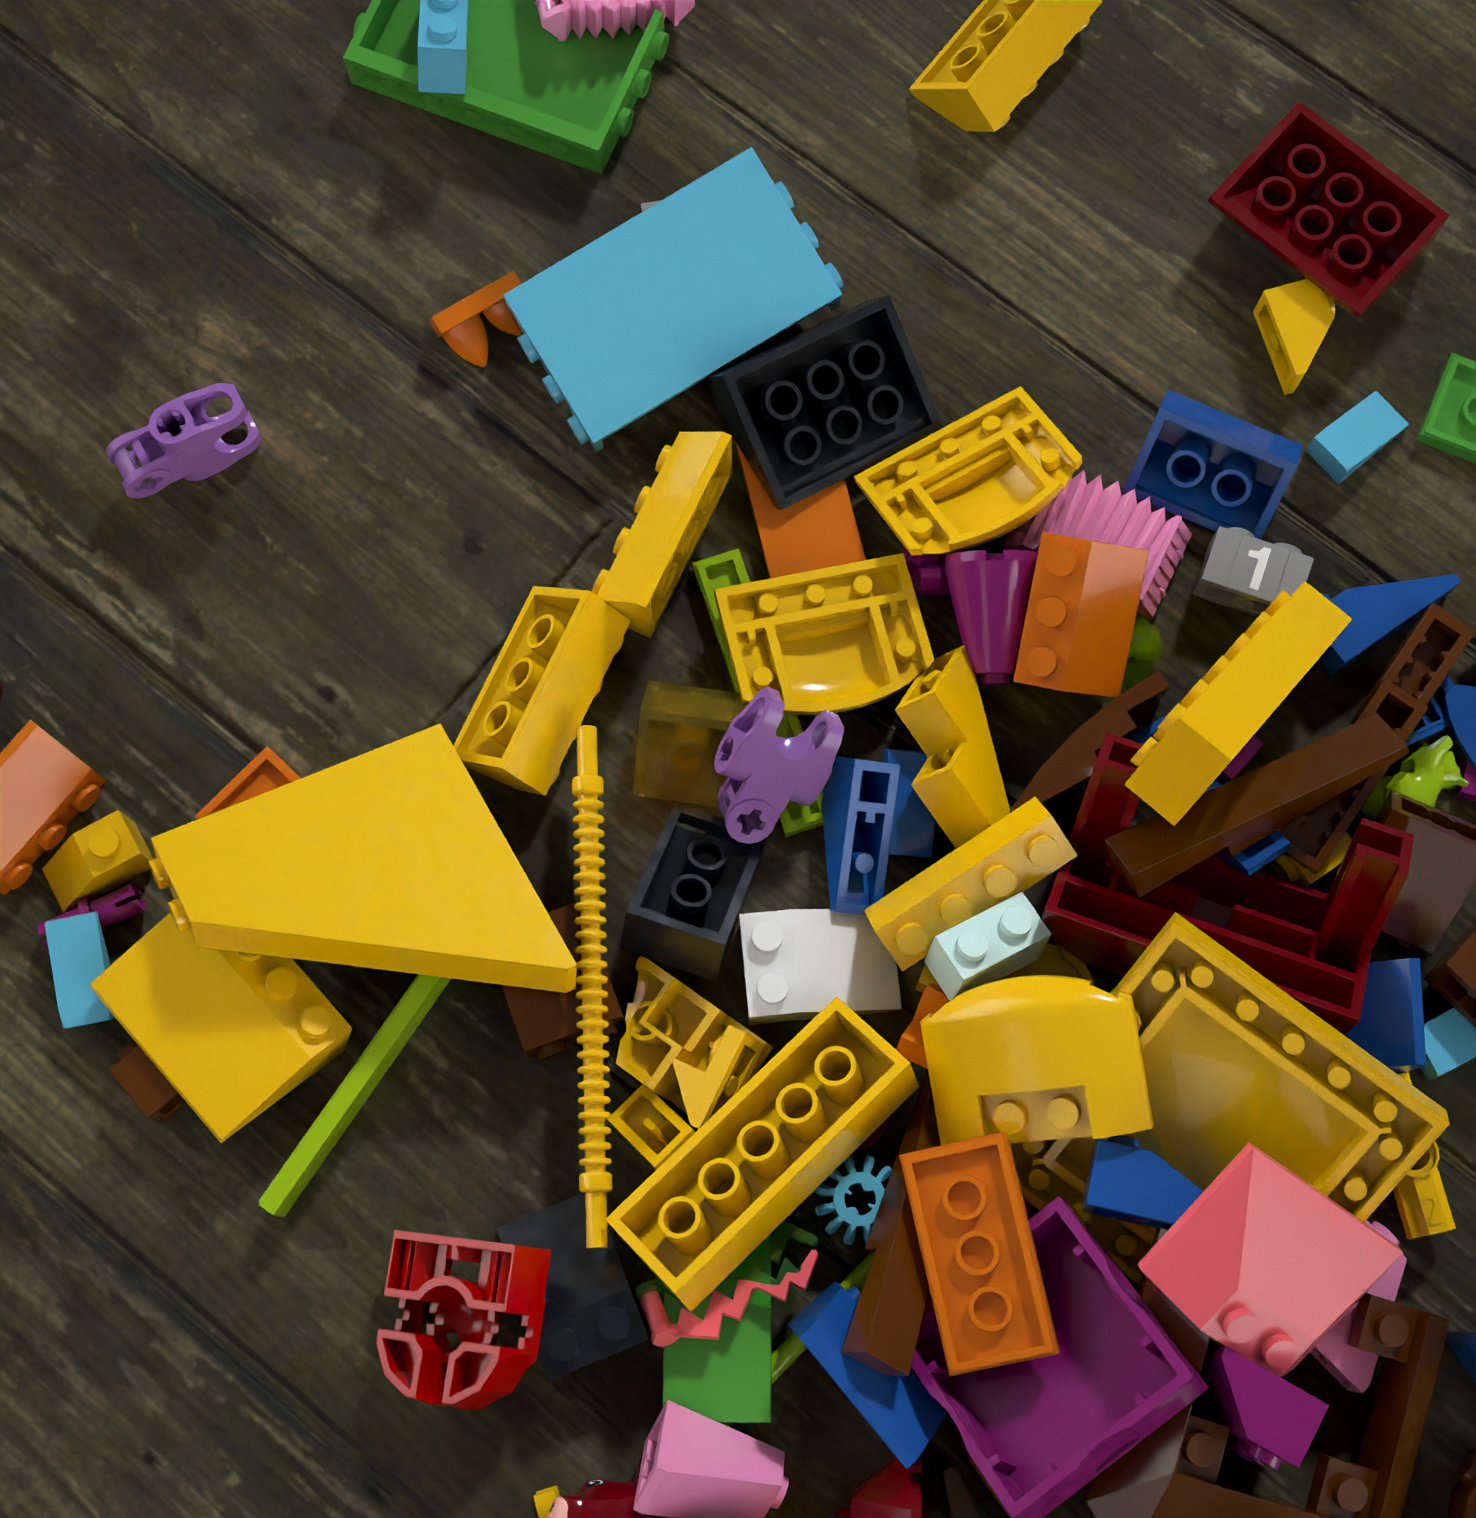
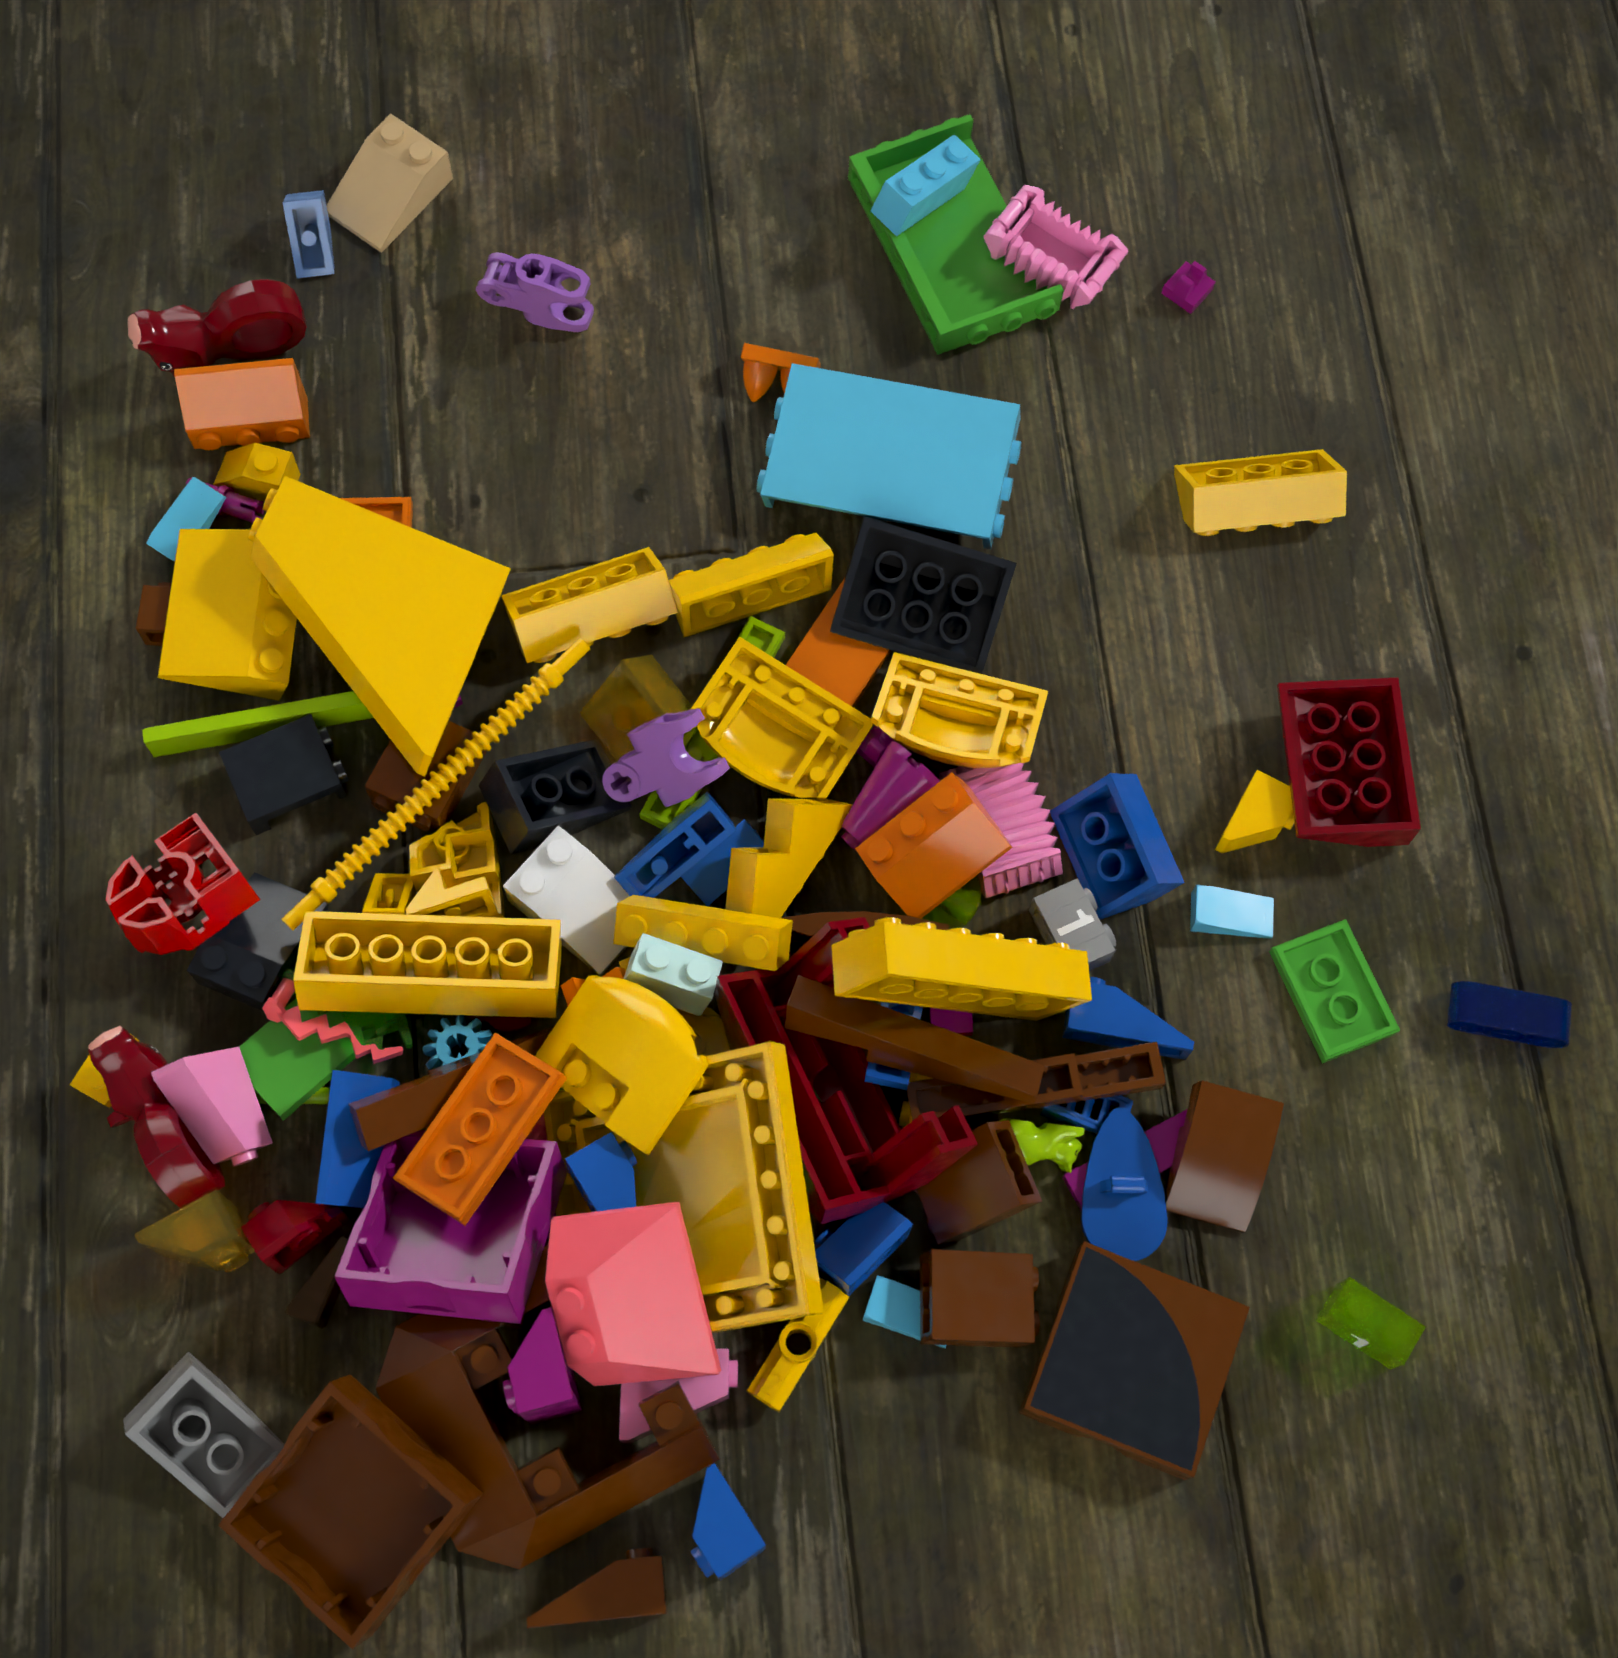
camera: 40 degrees right, 5 degrees down
none -> black panel [219,714,349,835]

